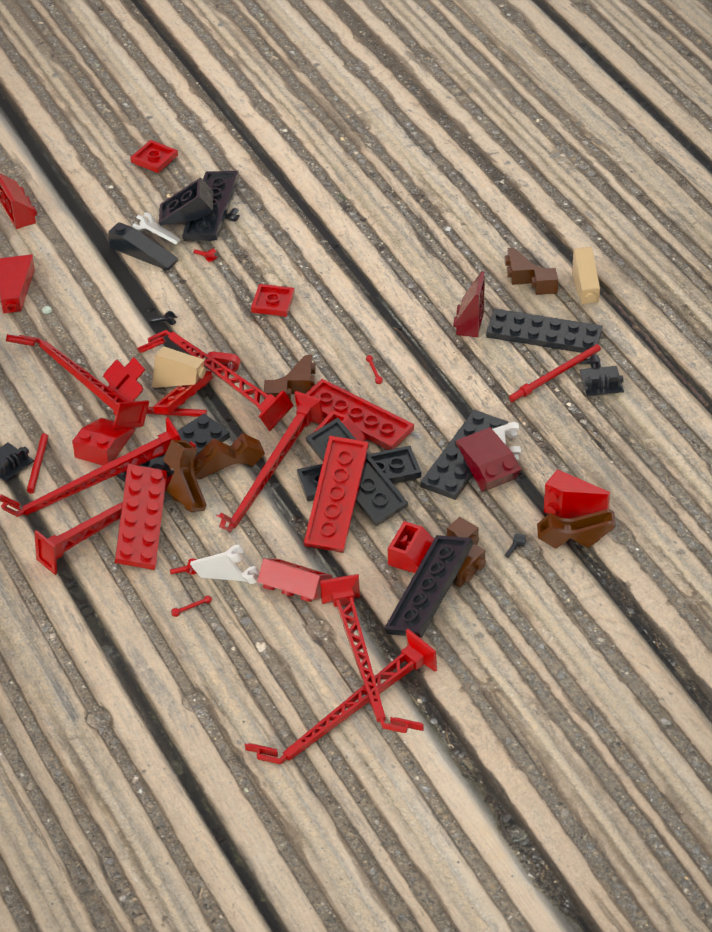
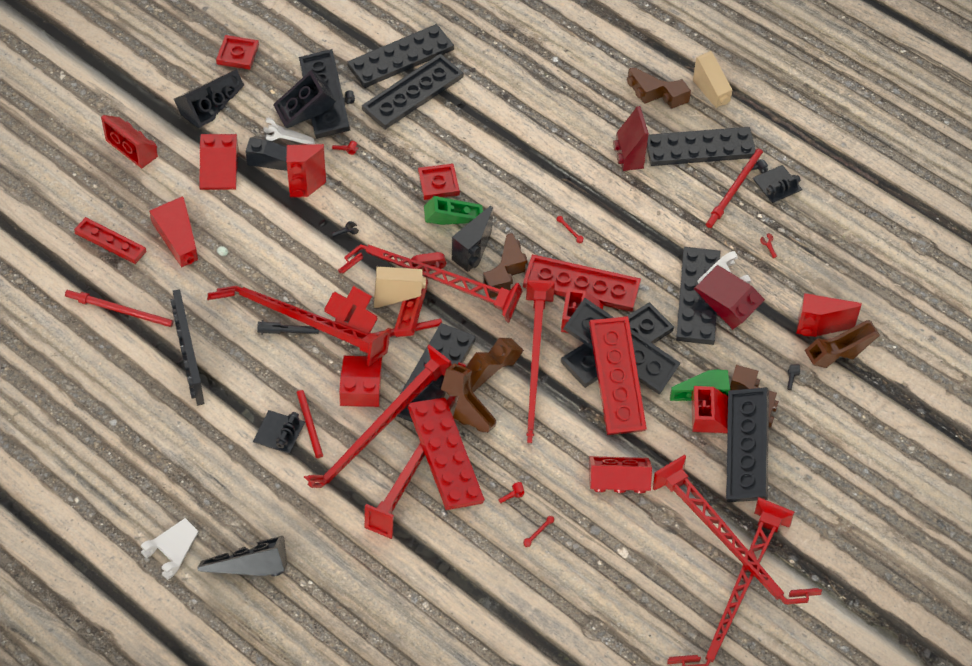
camera: 25 degrees left, 10 degrees up
white flag [190,545,259,584] -> none
none -> black wedge [174,69,244,128]
none -> red slope [199,134,239,190]
none -> black pin [257,320,319,335]
none -> red slope [287,144,326,198]
none -> black plate [347,24,454,88]
none -> black plate [362,54,464,130]
none -> green slope [424,196,483,225]
none -> black slope [452,205,493,272]
none -> green slope [669,369,730,401]
none -> red hand [760,233,777,259]

